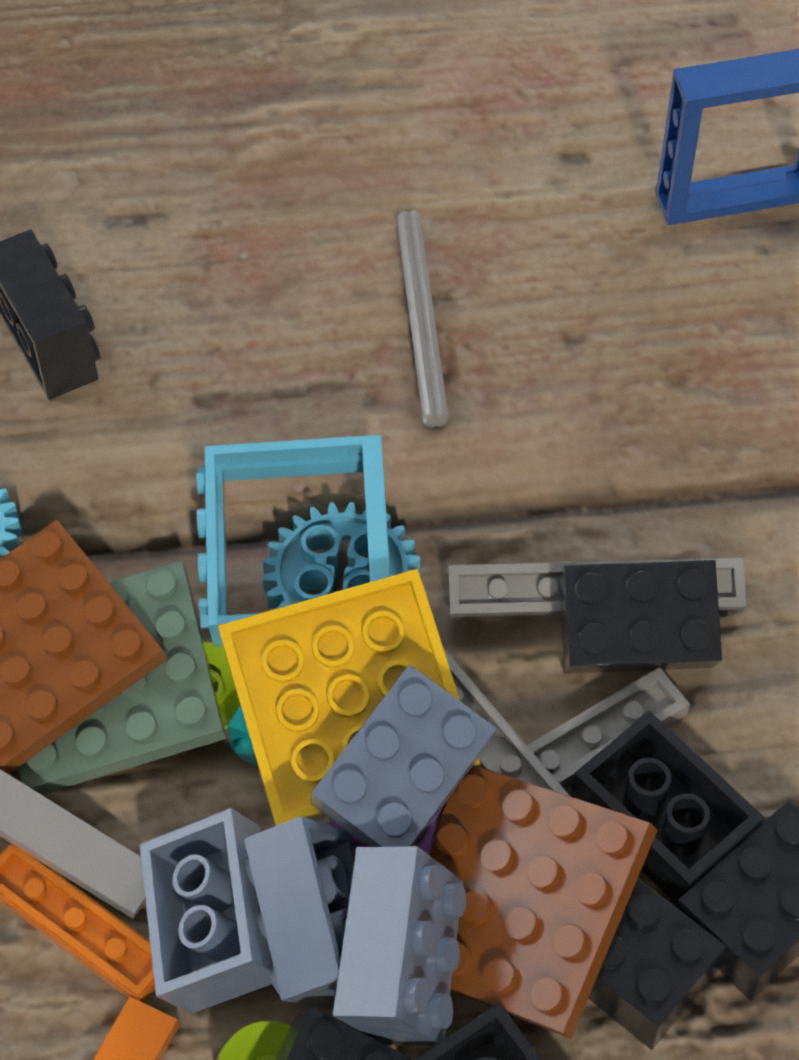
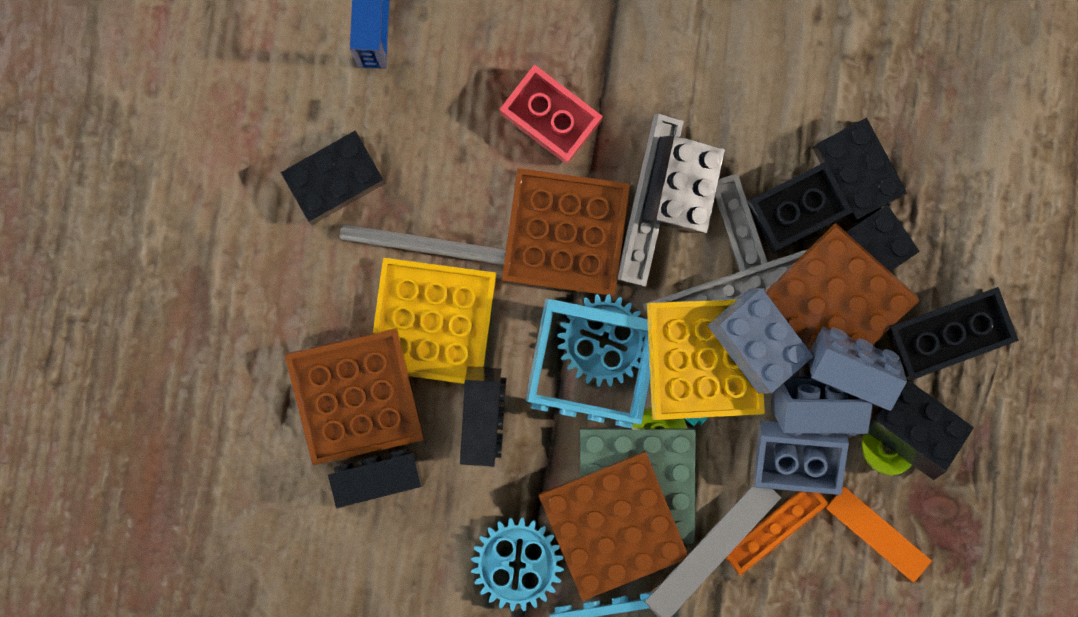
camera: 80 degrees left, 30 degrees up
none -> black brick [280,130,386,225]
none -> dark orange plate [285,328,425,465]
none -> yellow plate [373,258,496,384]
none -> black brick [460,366,507,467]
none -> coral brick [499,64,603,165]
none -> dark orange plate [502,168,630,297]

